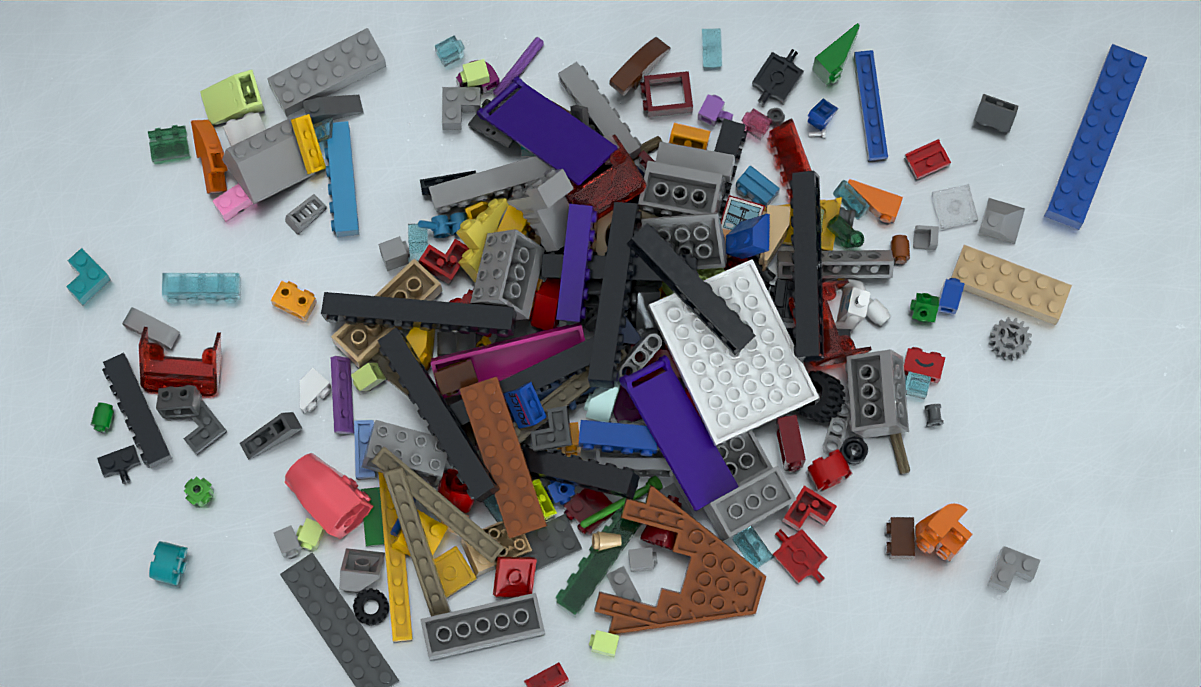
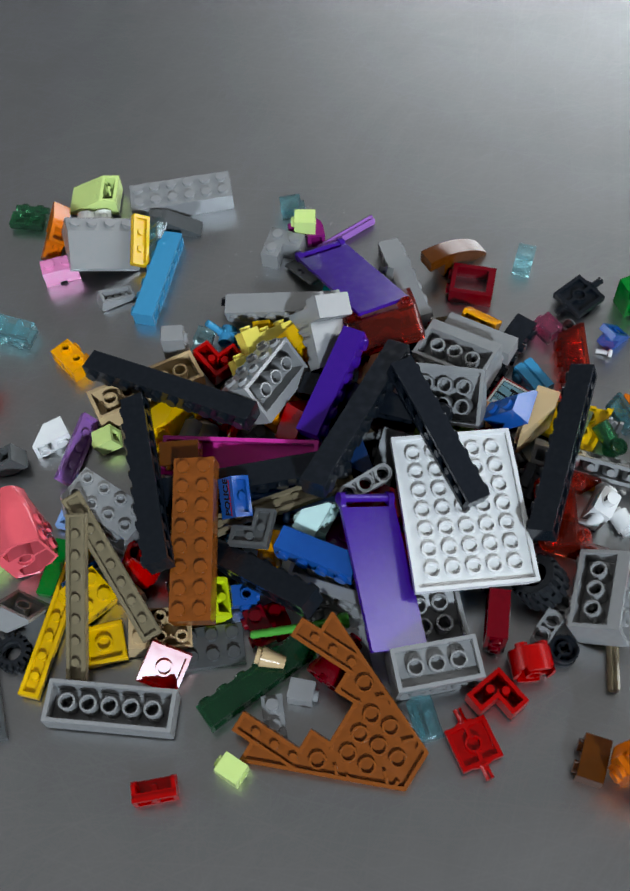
camera: 25 degrees right, 15 degrees down
medium lavender brick [698,94,733,127] -> none

